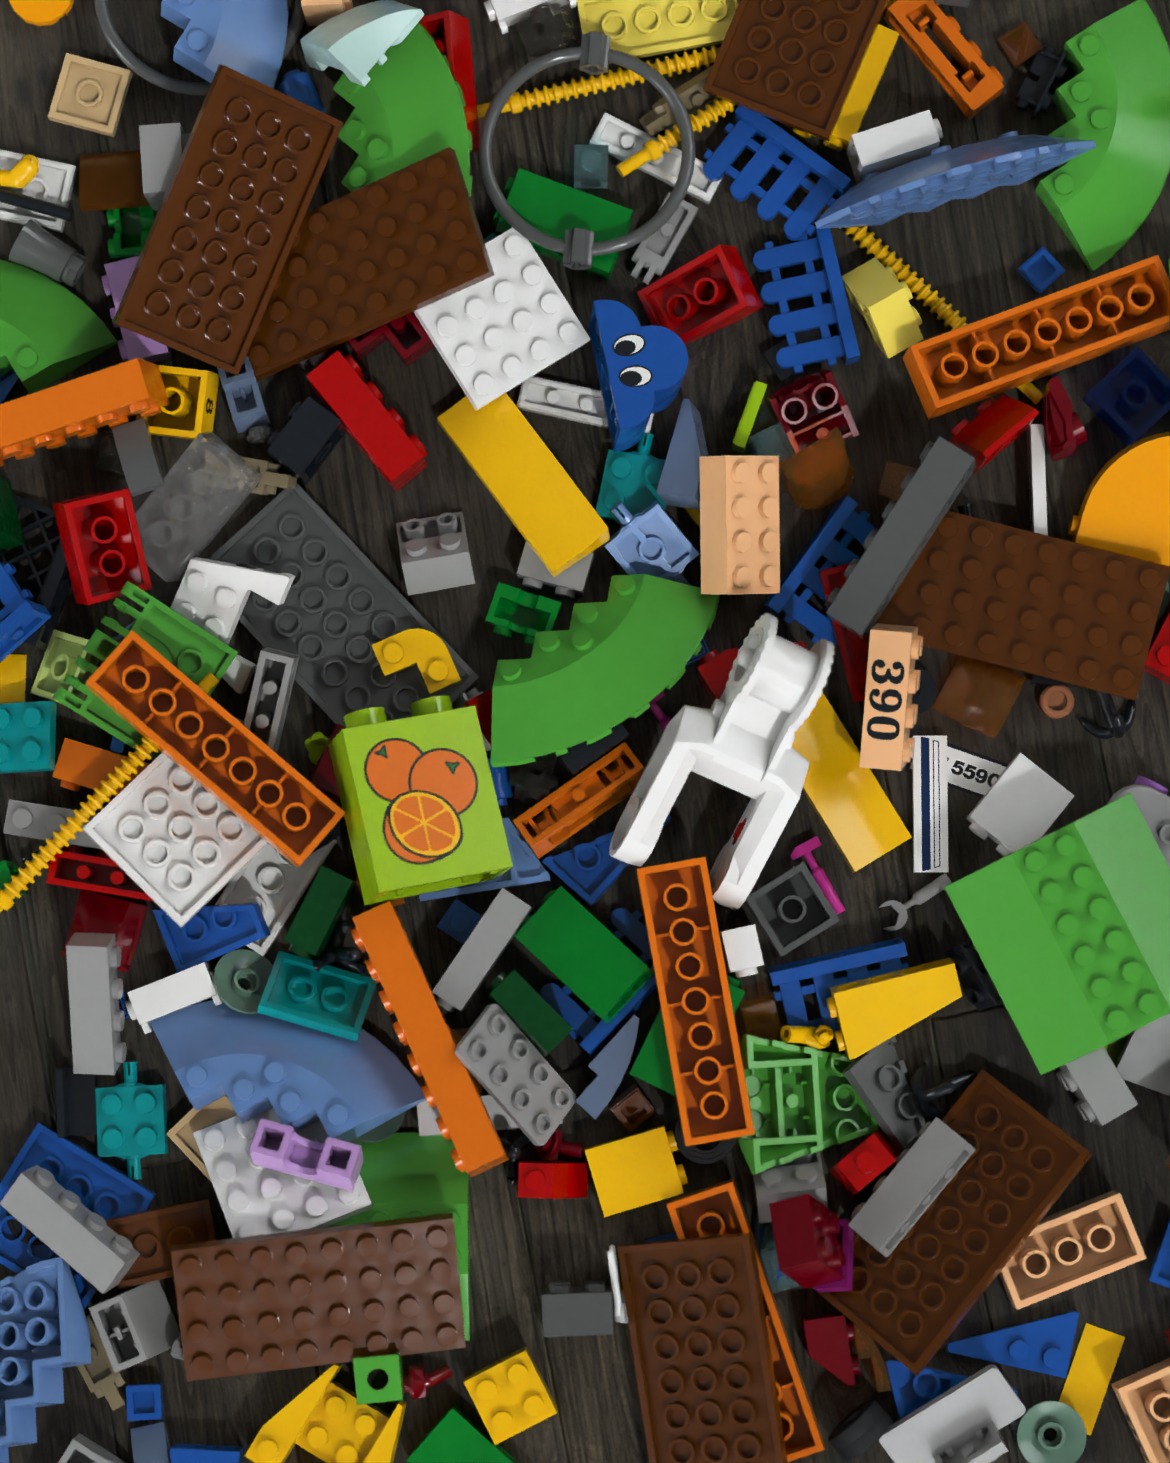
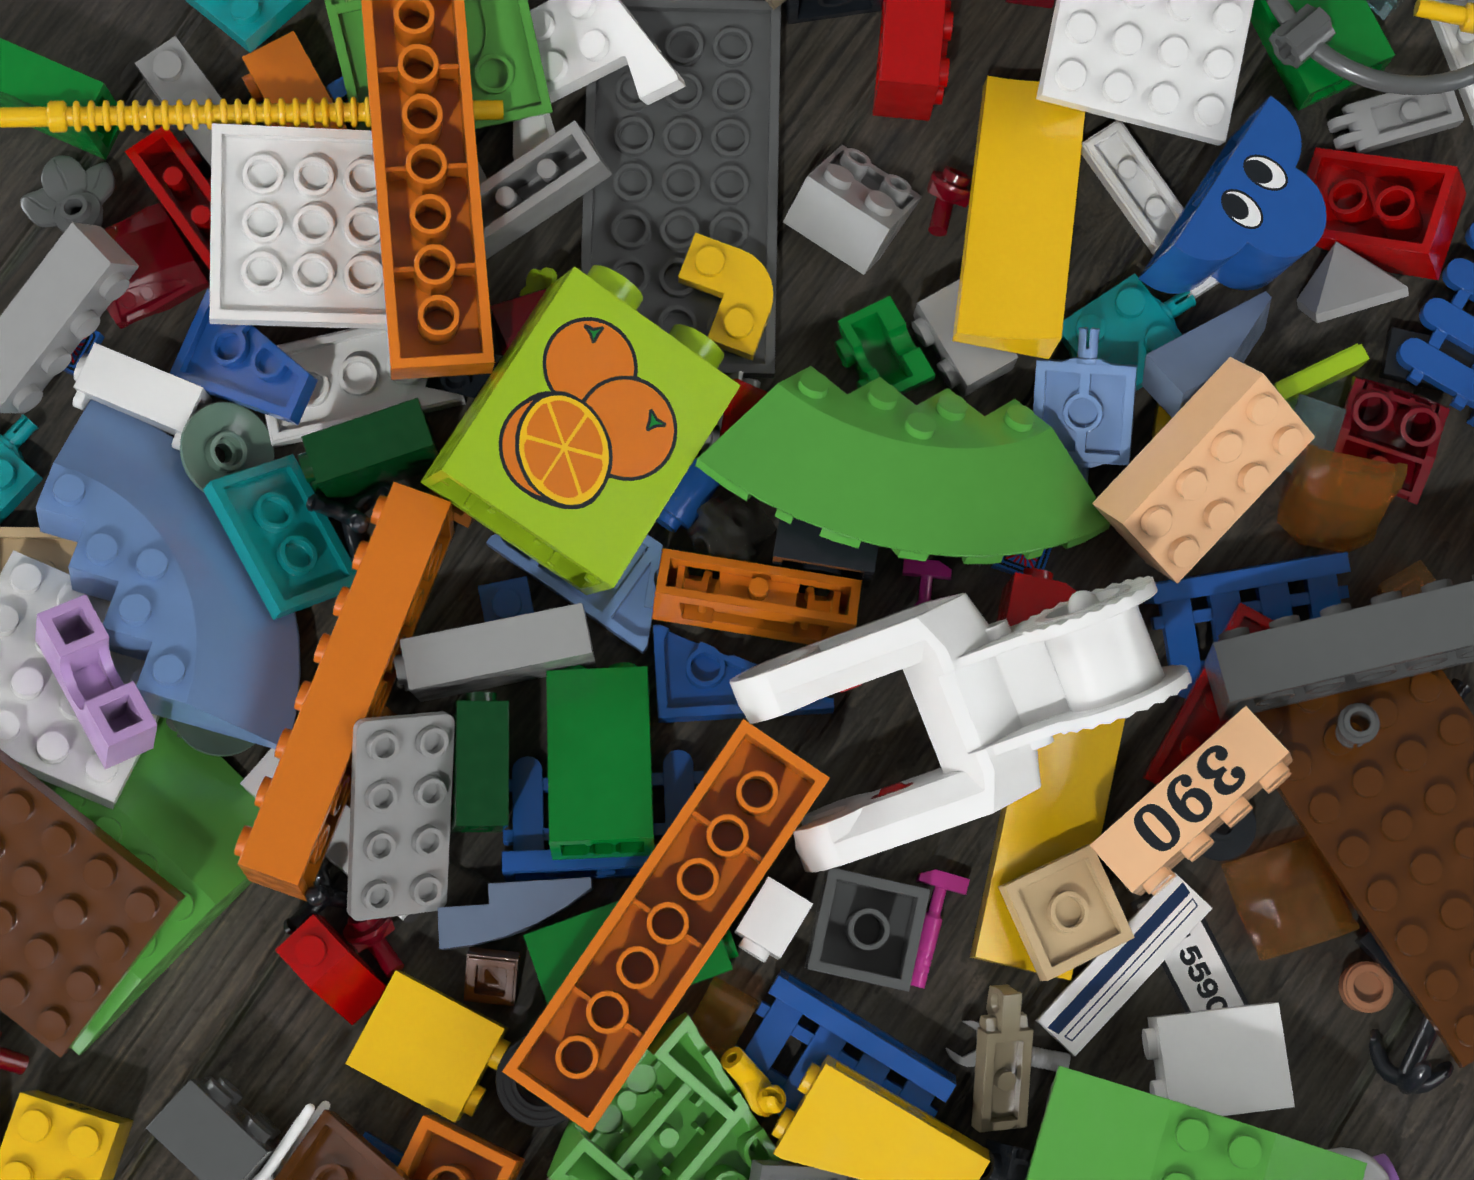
camera: 35 degrees right, 5 degrees down
none -> dark grey plate [20,155,115,233]
none -> dark red plate [927,166,972,237]
none -> dark tan hinge [971,984,1033,1132]
none -> tan plate [998,844,1135,981]
none -> light grey slope [1297,241,1409,323]
none -> dark grey pin [1335,703,1380,748]

